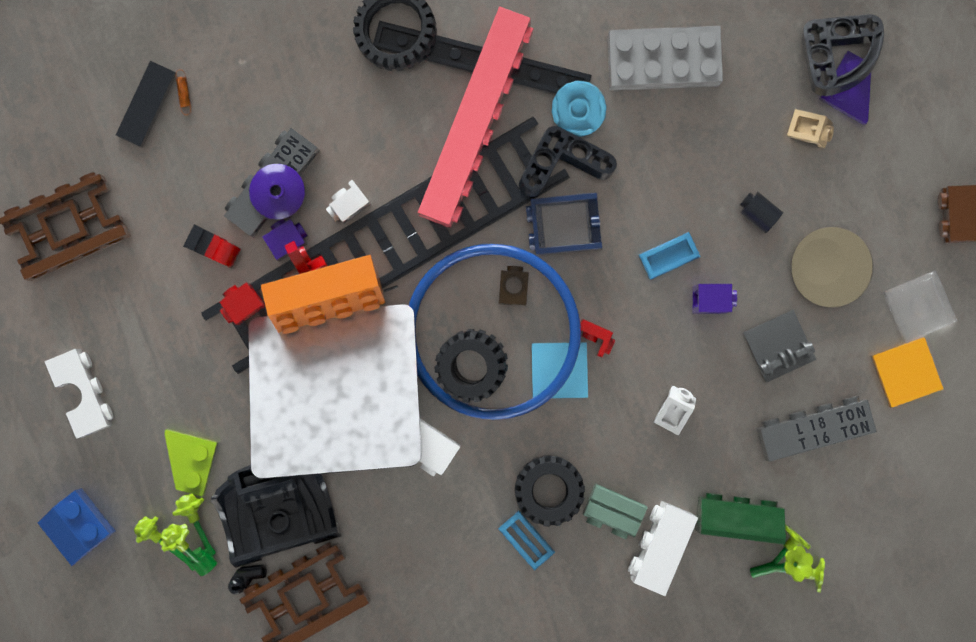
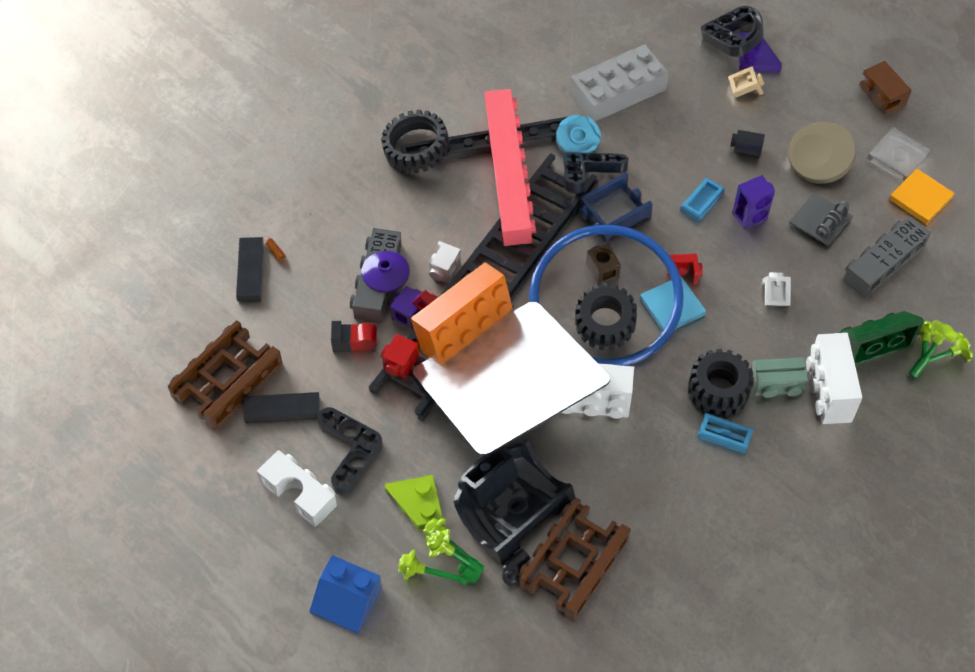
camera: 25 degrees left, 30 degrees down
none -> black tile [244,392,320,422]
none -> black beam [317,407,383,495]

